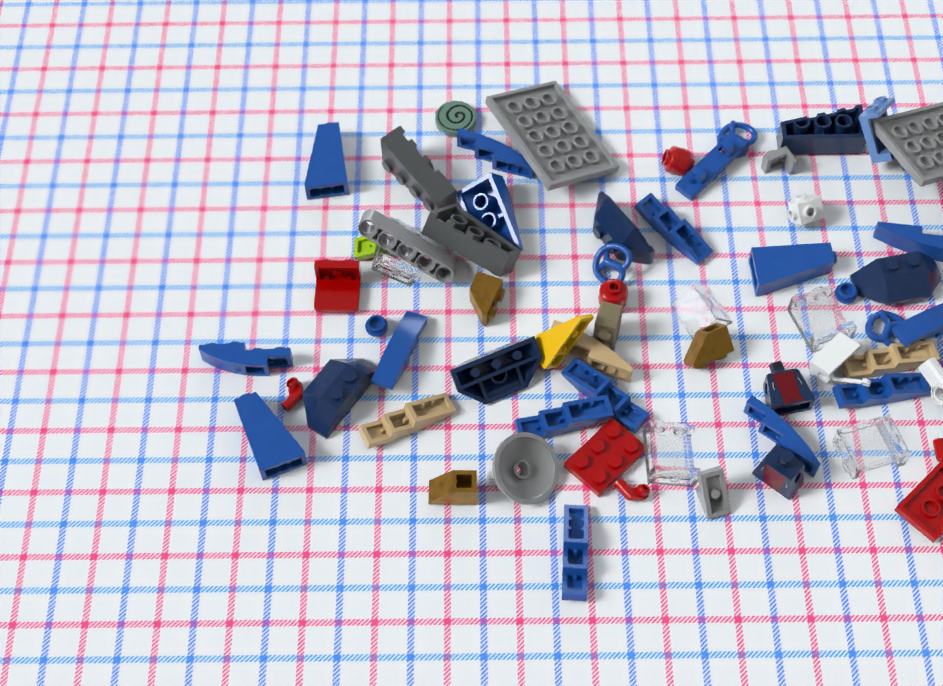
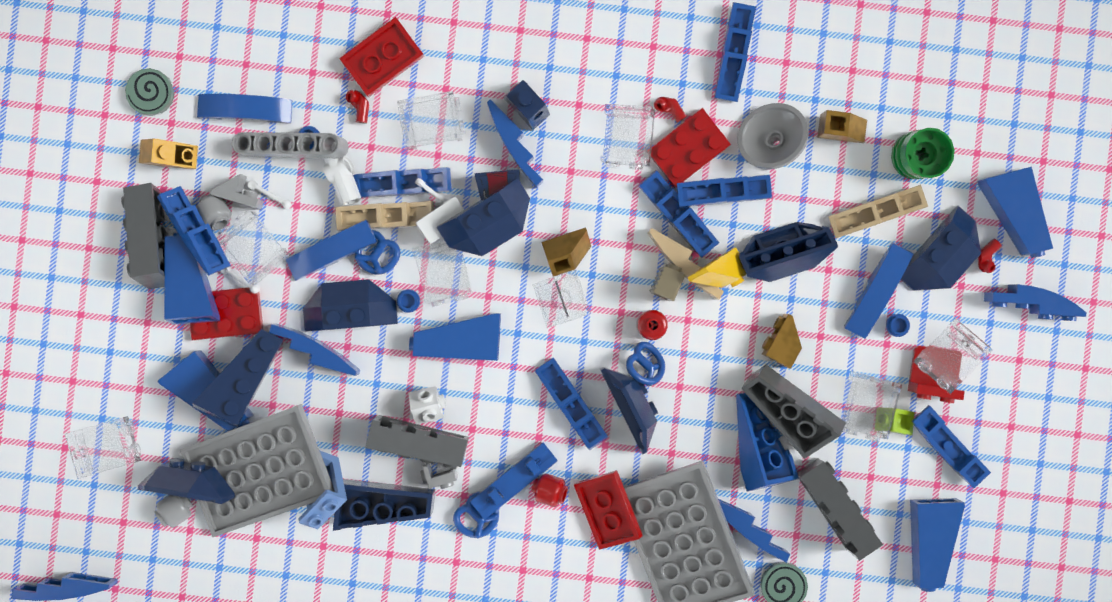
camera: 175 degrees left, 30 degrees up
light grey beam [358,209,457,283] -> none
light grey slope [695,466,731,520] -> none
none -> dark grey wedge [365,415,469,469]
none -> dark blue wedge [436,178,530,256]
none -> red plate [574,470,643,550]
none -> green wheel [891,128,955,180]
none -> blue slope [912,405,991,488]
none -> clear panel [913,318,993,394]

